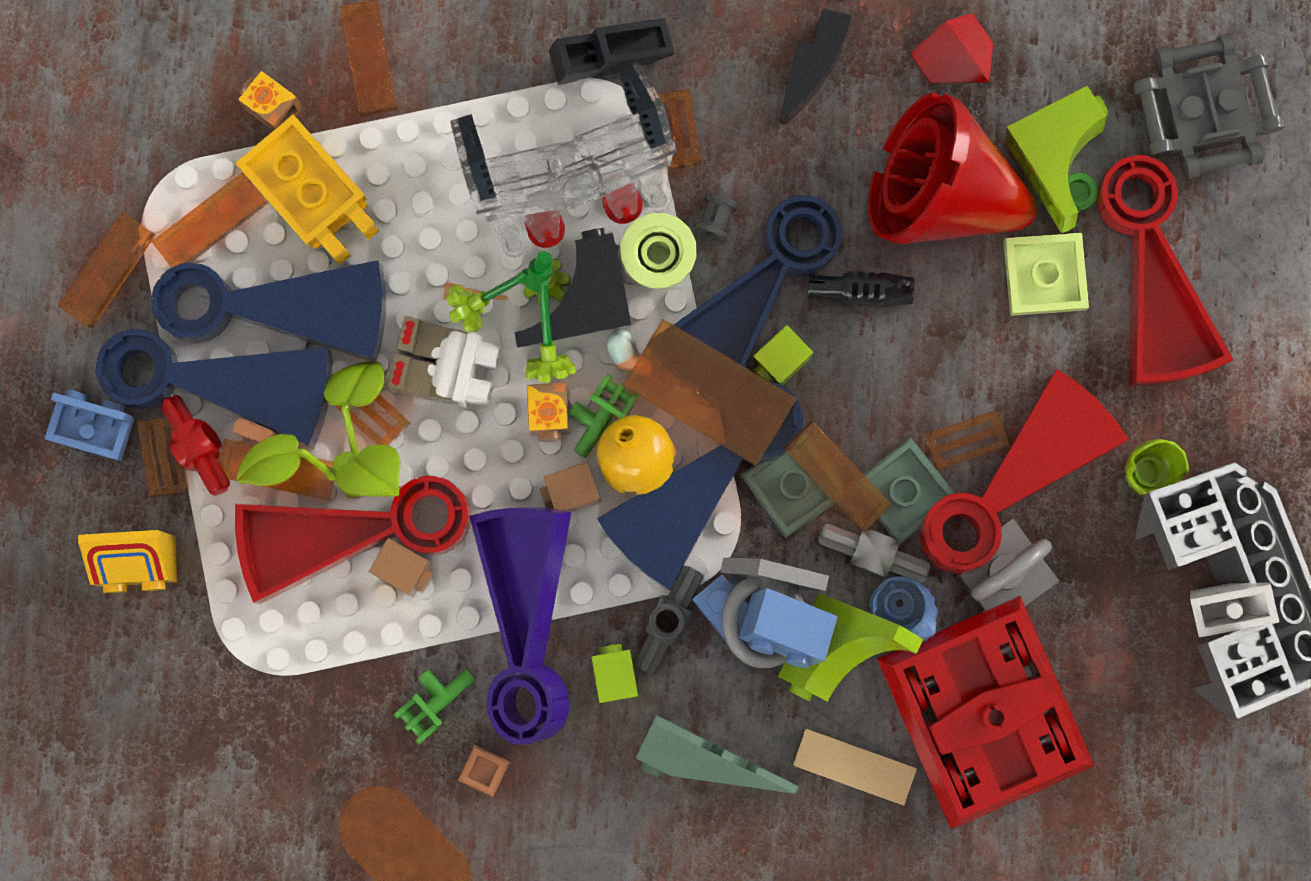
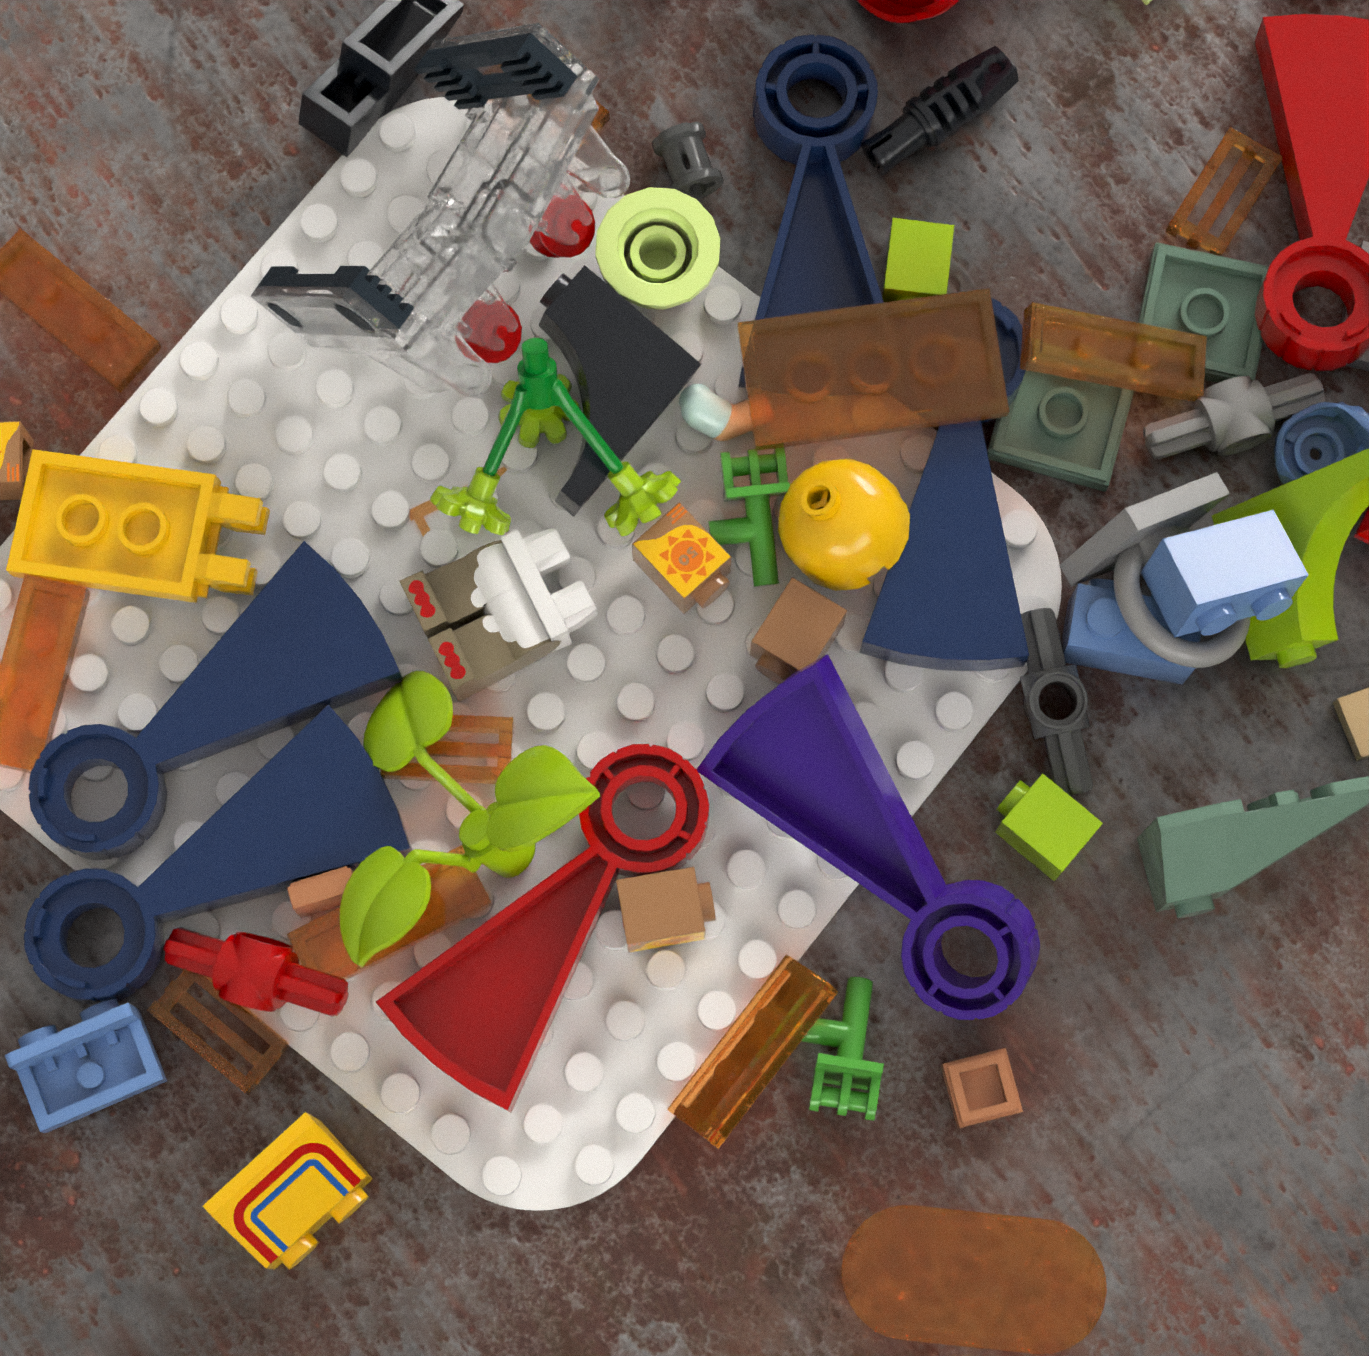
camera: 45 degrees left, 5 degrees down
none -> clear orange tile [667,954,838,1149]

